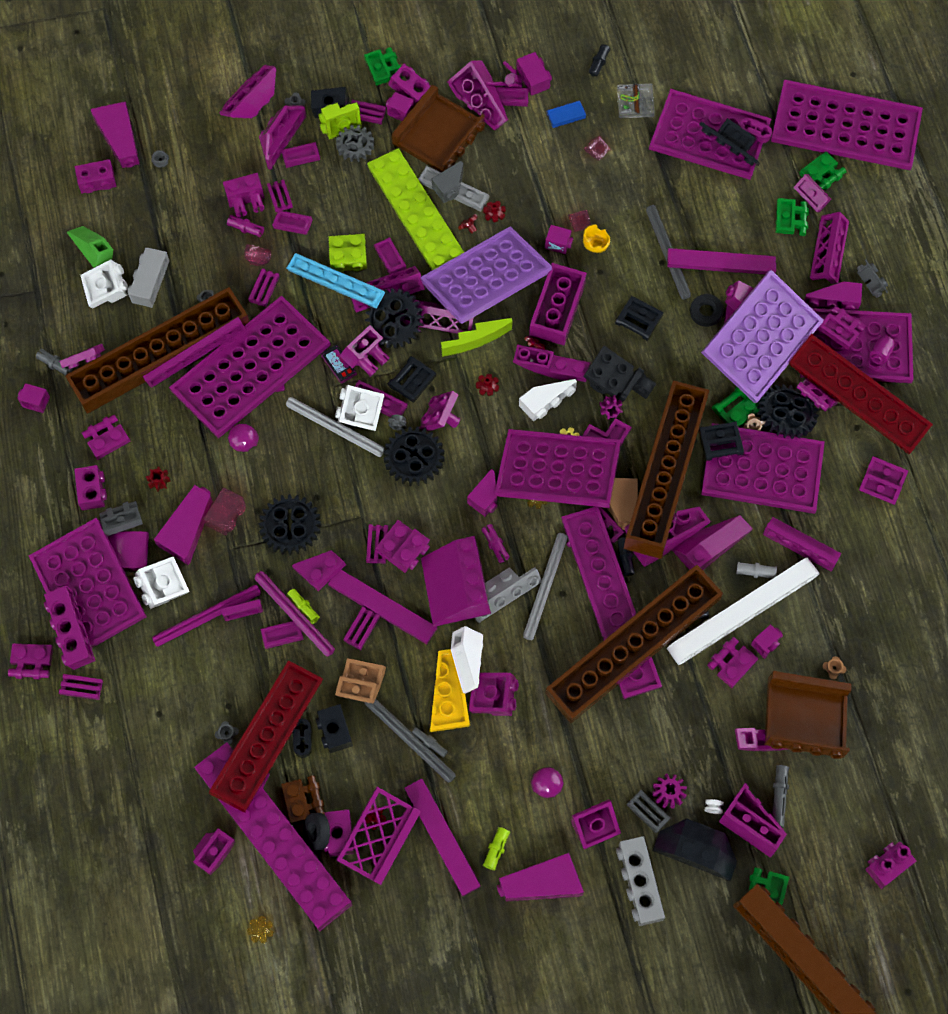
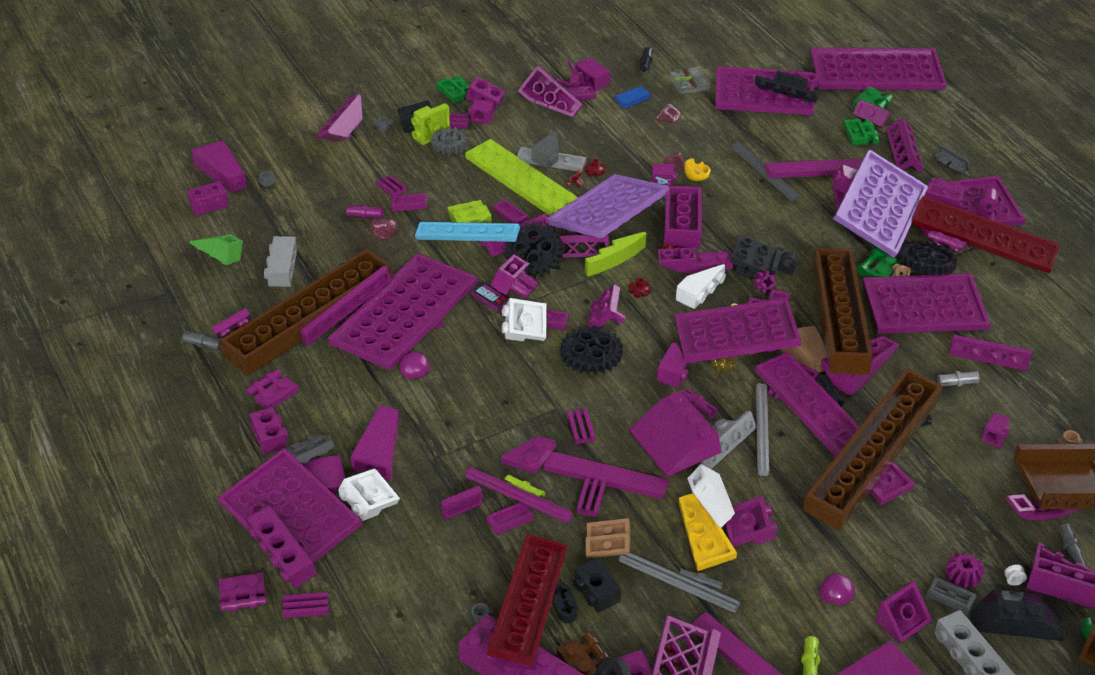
camera: 15 degrees left, 25 degrees down
magenta brick [18,383,50,413] -> none
white plate [81,260,128,308] -> none
dark red gear [146,466,171,492] -> none
magenta axle [152,585,261,647] -> none
clear pink brick [204,487,246,536] -> none
magenta brick [223,173,265,217] -> none
magenta tile [249,268,280,307] -> none
black gear [258,494,322,556] -> none
magenta wedge [259,105,306,170] -> none
magenta tile [281,142,320,168] -> none
light grey axle [286,397,385,457] -> none
magenta plate [374,520,430,573] -> none
black plate [387,356,436,403] -> none
dark grey plate [388,415,407,430] -> none
reddish brown panel [392,84,485,173] -> none
black plate [615,296,664,341] -> none
white beam [667,557,819,665] -> none
magenta wedge [672,515,753,570] -> none
black tyre [690,294,723,327] -> none
black plate [699,421,744,461] -> none
magenta plate [707,637,758,688] -> none
magenta slope [804,282,862,311] -> none
magenta slope [859,456,908,505] -> none

